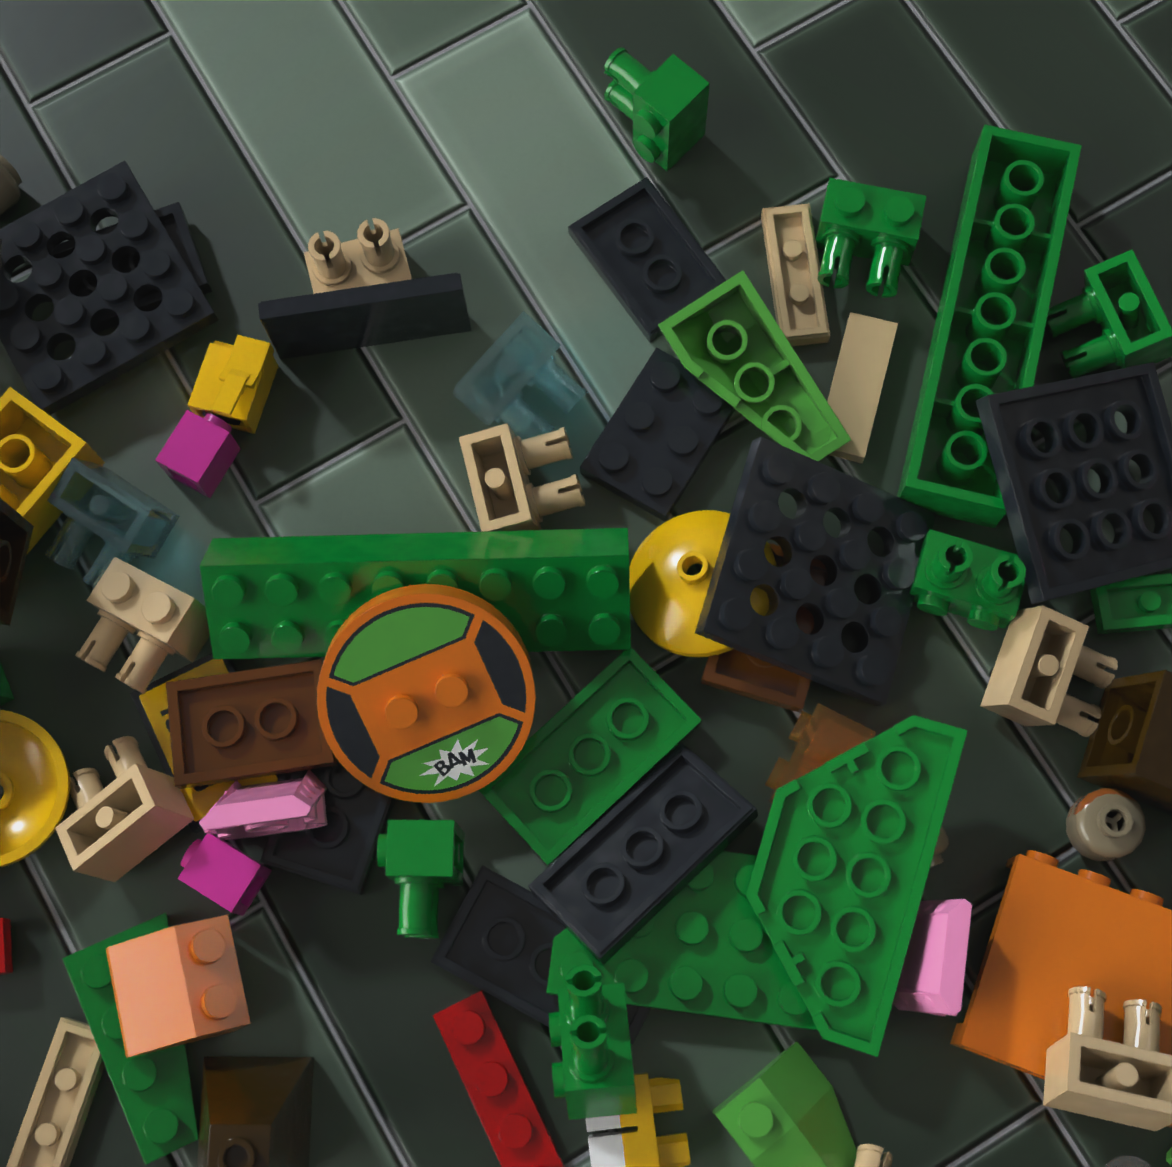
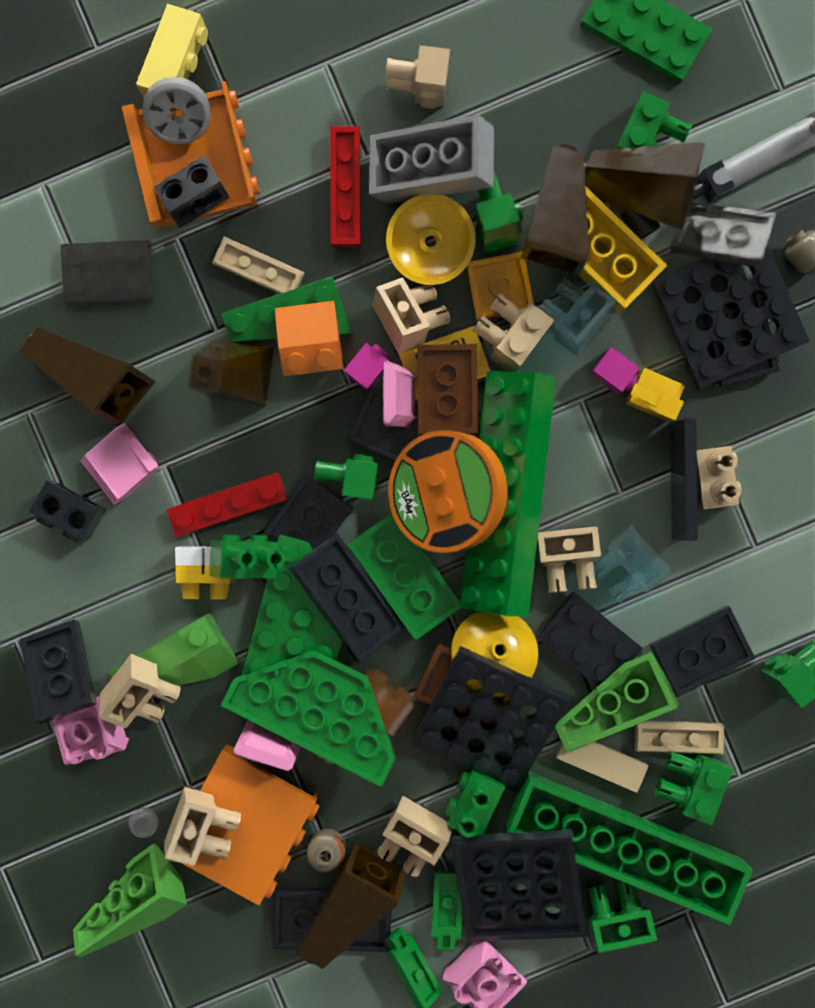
camera: 95 degrees right, 15 degrees up
none -> light orange tile [466,251,534,321]

